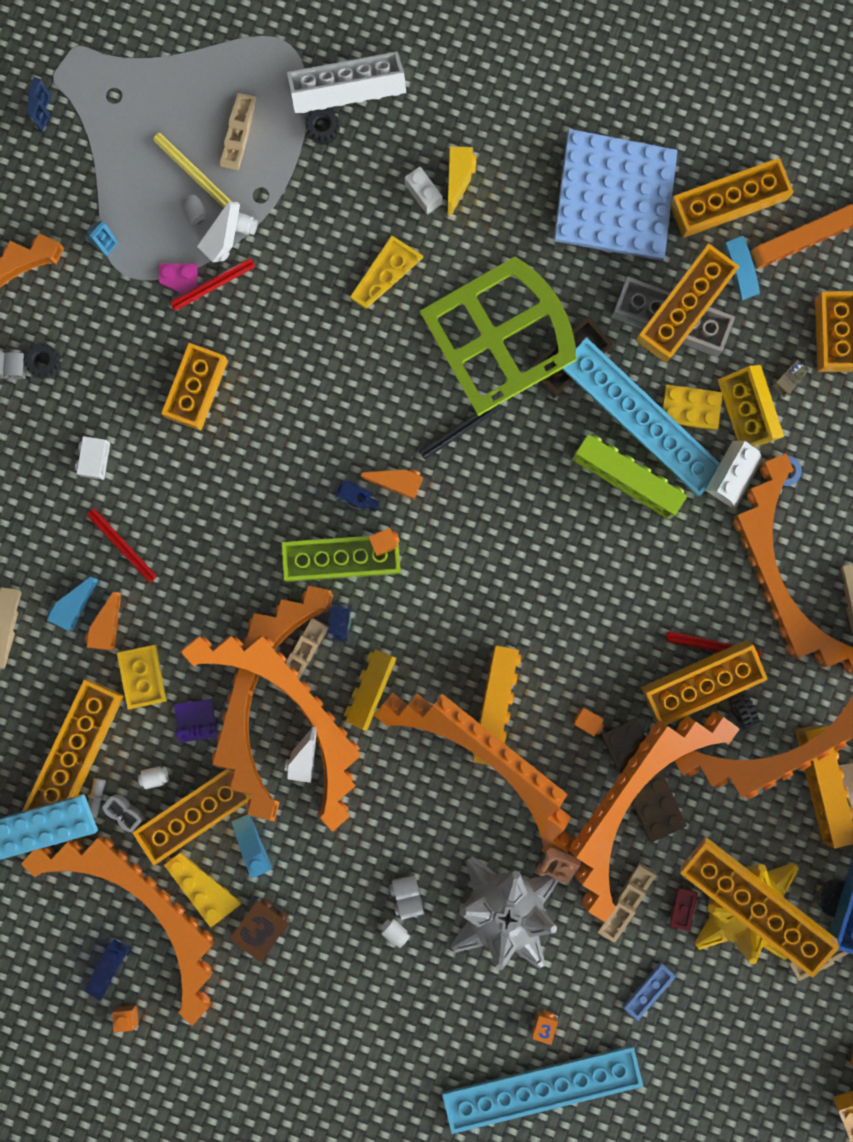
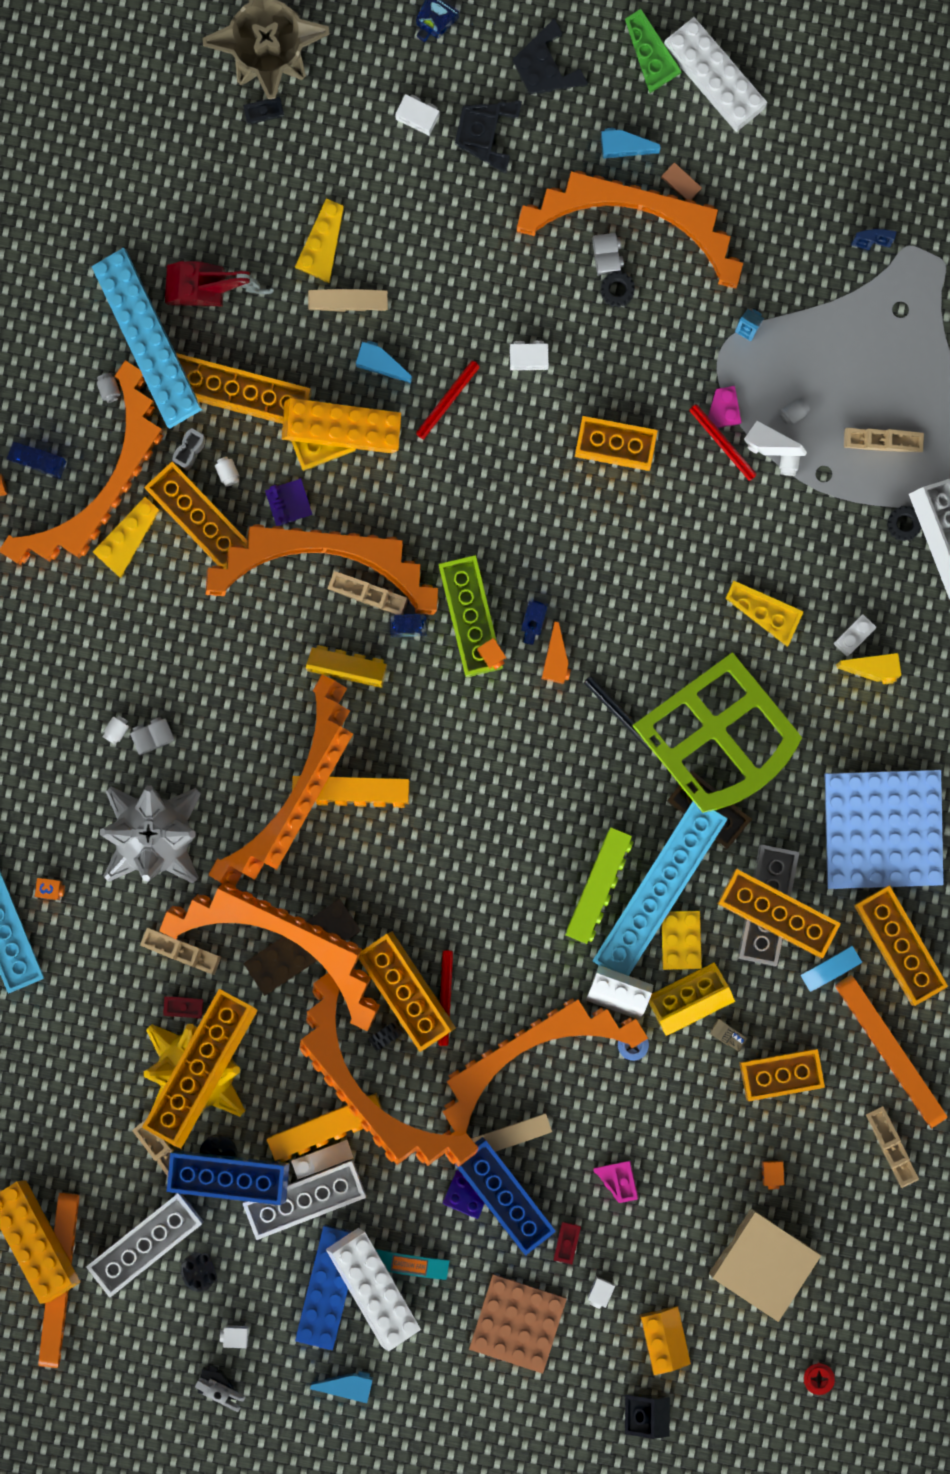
camera: 80 degrees right, 0 degrees up
orange slope [85,592,121,650] -> none
light grey axle [88,778,106,818] -> none
light yellow axle [153,133,232,208] -> none
orange arch [180,636,361,832] -> none
reddish brown panel [230,897,291,962] -> none
dark azure slope [232,815,272,879] -> none
white slope [285,727,317,783] -> none
nougat plate [536,848,581,883] -> none
orange brick [572,707,604,736] -> none
medium blue tile [622,962,676,1021] -> none
none -> light grey brick [97,373,120,403]
none -> light orange brick [282,398,401,454]

